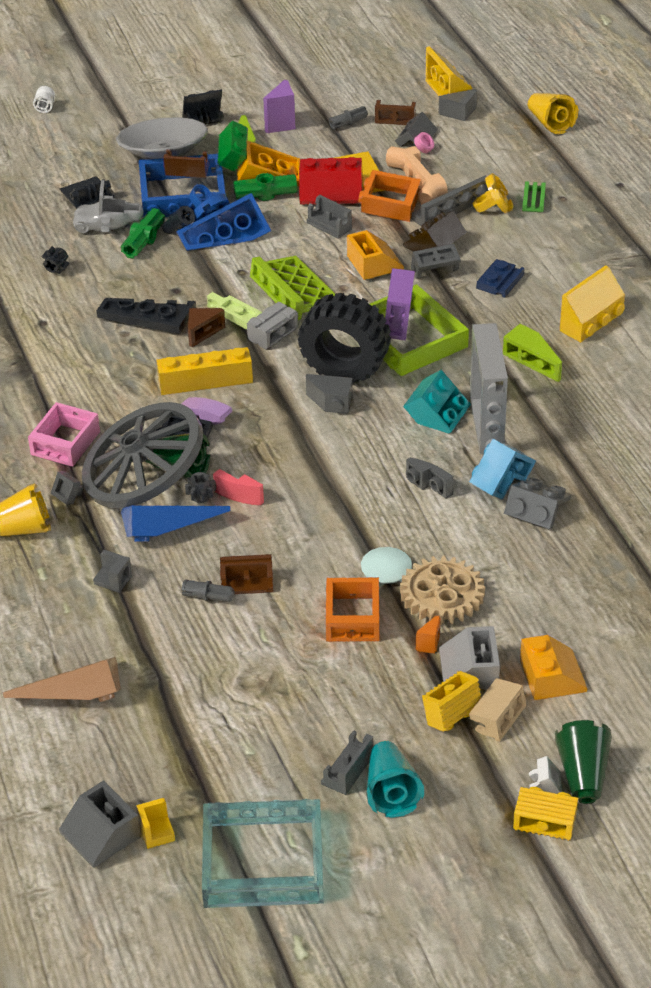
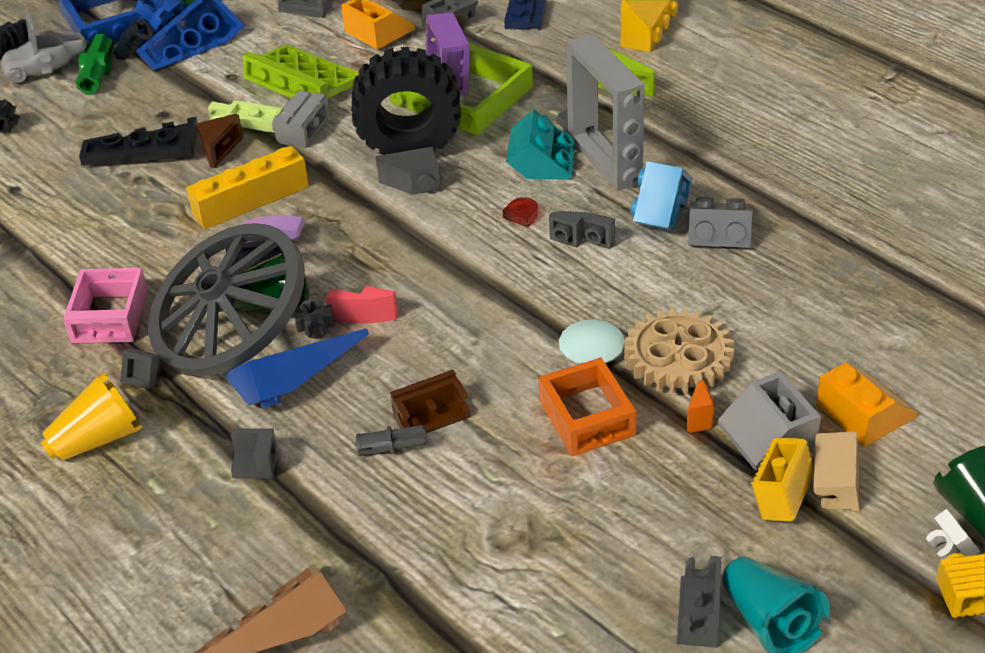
camera: 20 degrees left, 0 degrees up
none -> clear red tile [502,197,538,227]

